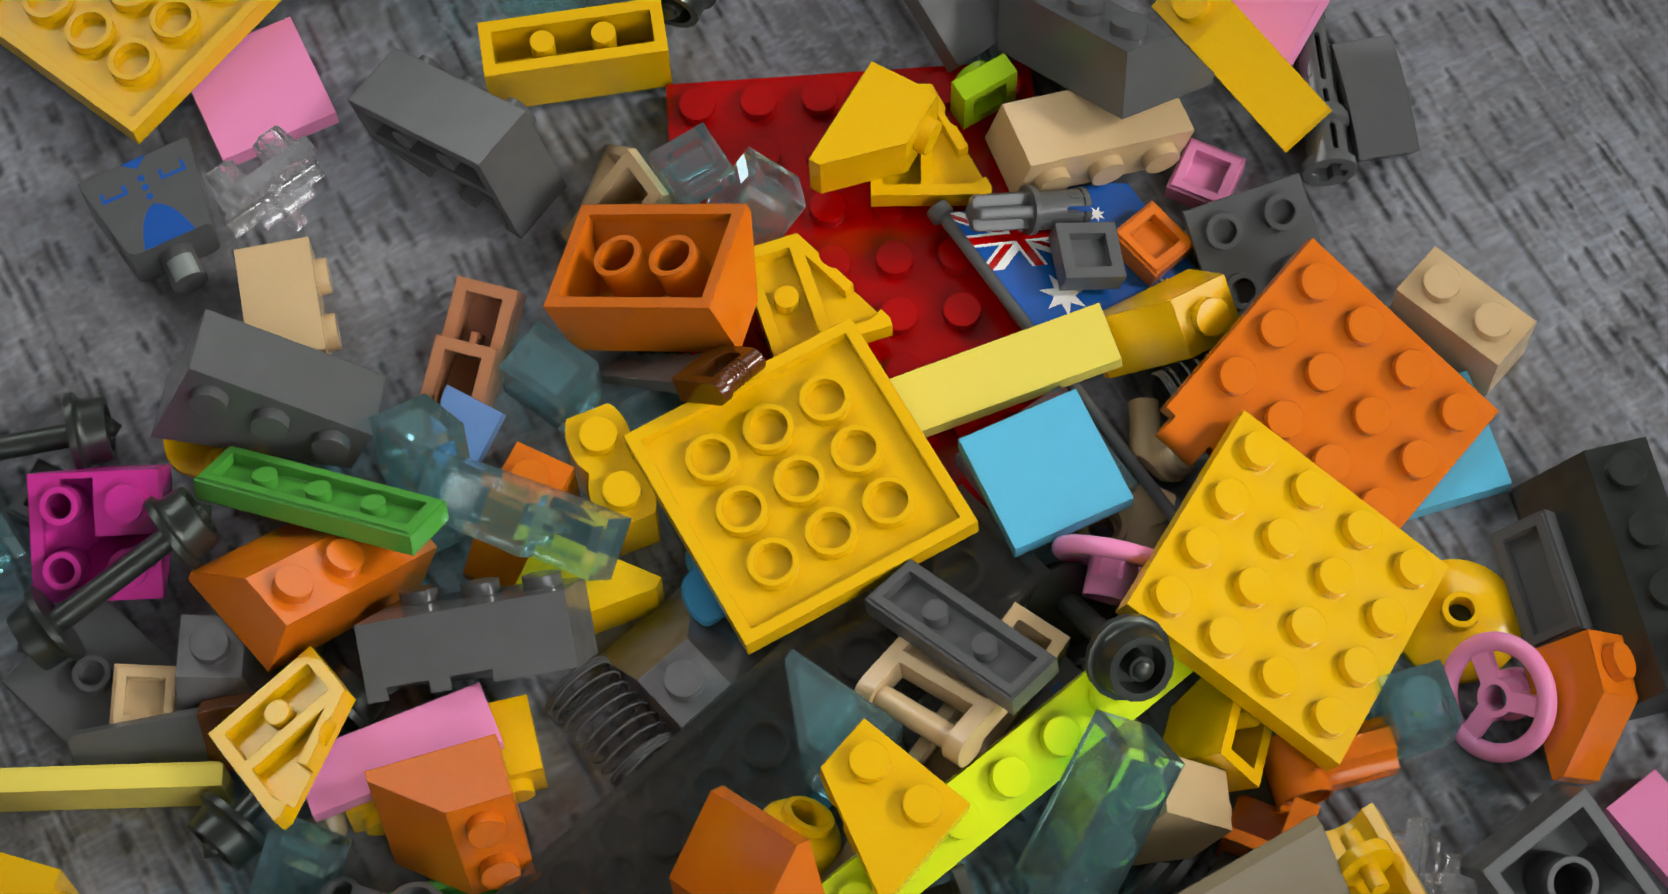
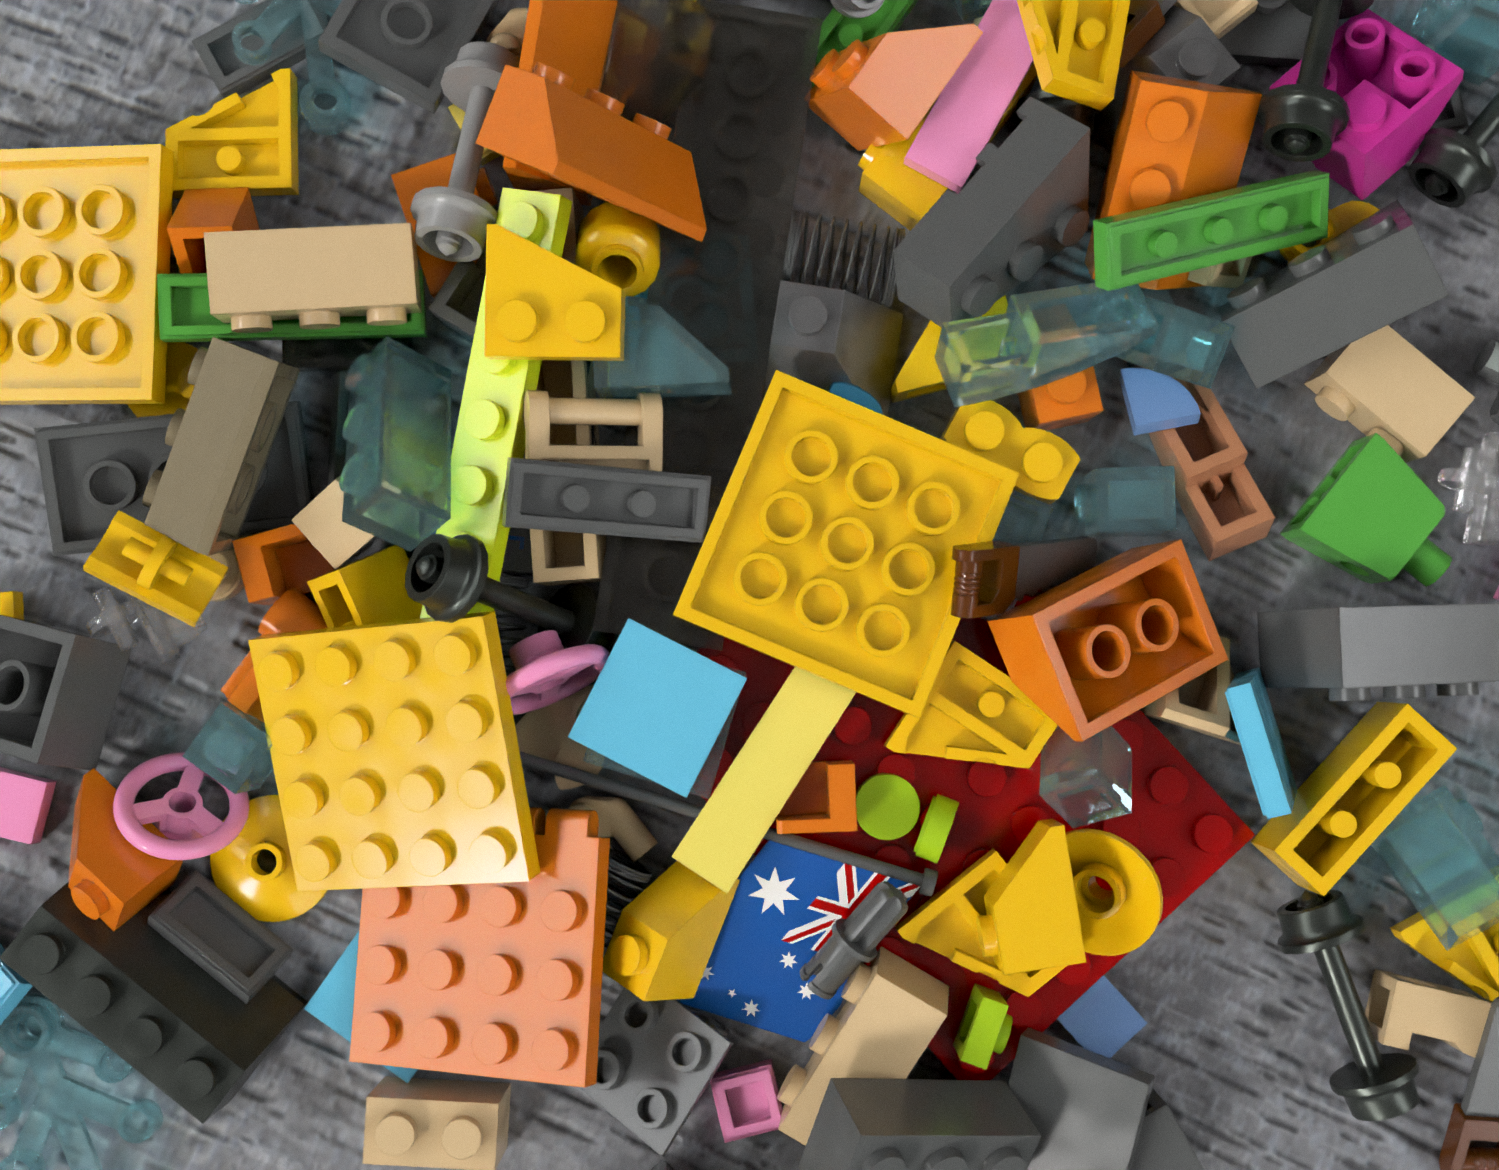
camera: 150 degrees right, 20 degrees up
clear light blue panel [649,123,737,204] -> none
dark grey plate [1048,222,1127,291] -> none
orange tile [1116,201,1193,287] -> none
none -> orange panel [776,760,858,834]
none -> lime tile [856,773,920,840]
none -> lime tile [913,794,959,864]
none -> medium blue tile [1057,975,1147,1058]
none -> yellow dish [1066,829,1163,956]
none -> medium azure tile [1225,667,1297,819]
none -> bright green torso [1279,433,1452,587]

